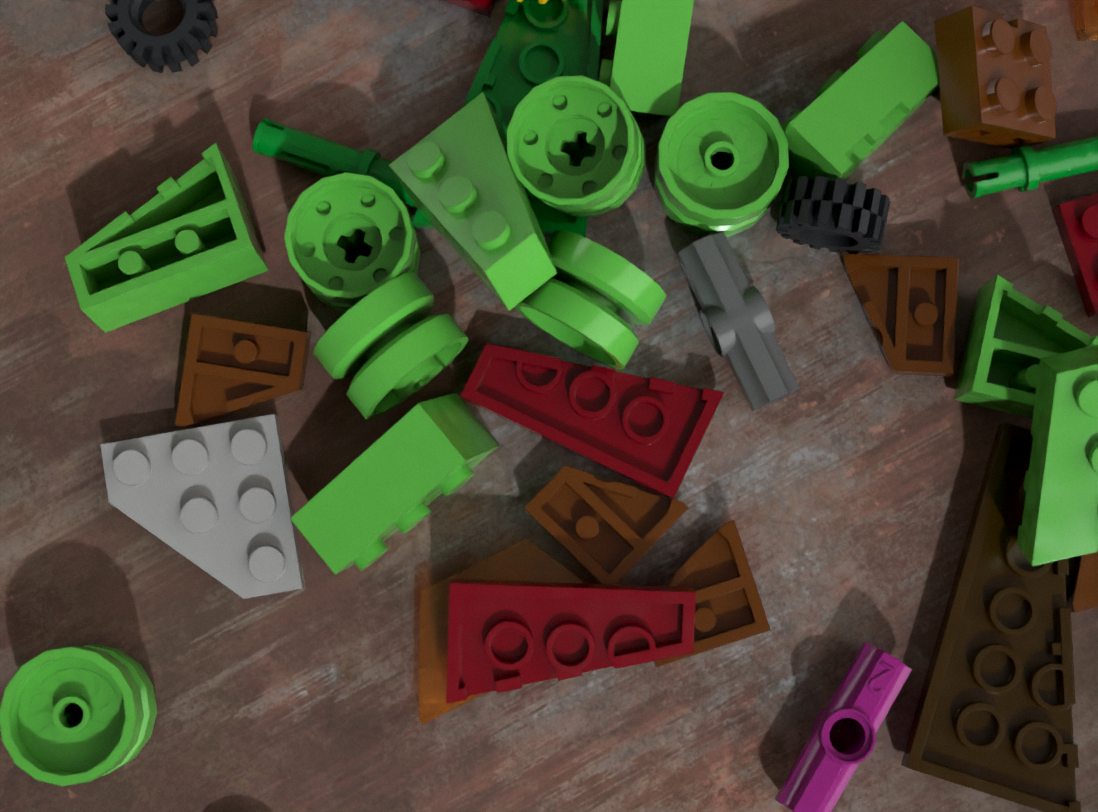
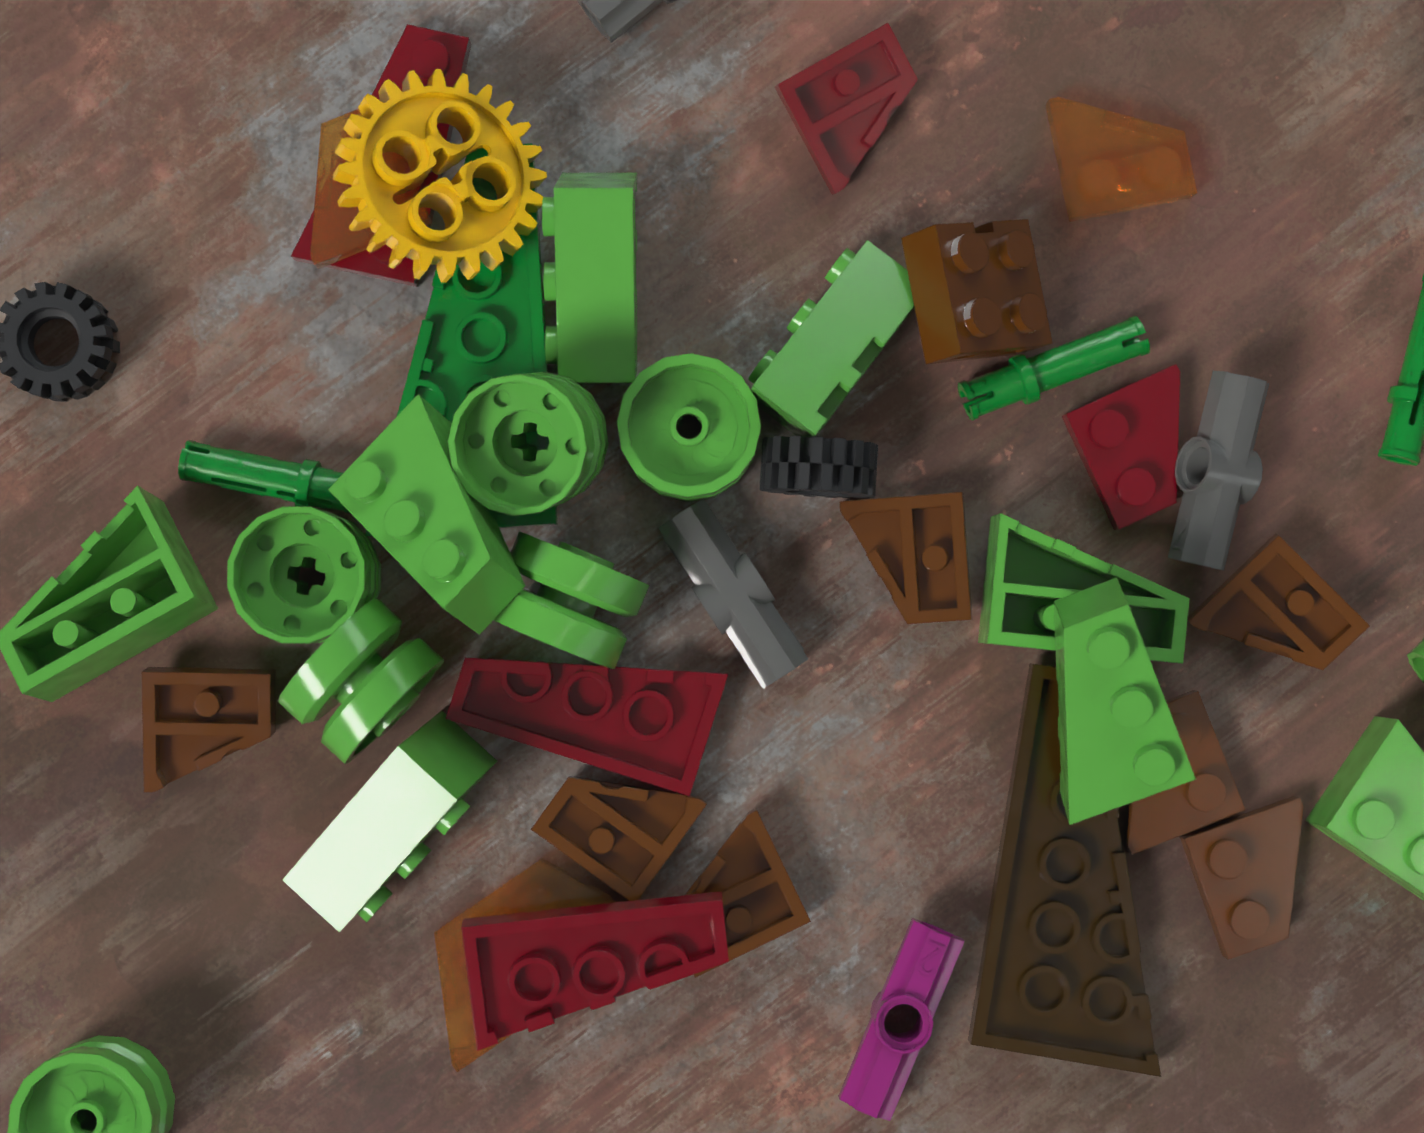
camera: 10 degrees left, 5 degrees up
light grey plate [100,414,306,599] -> none

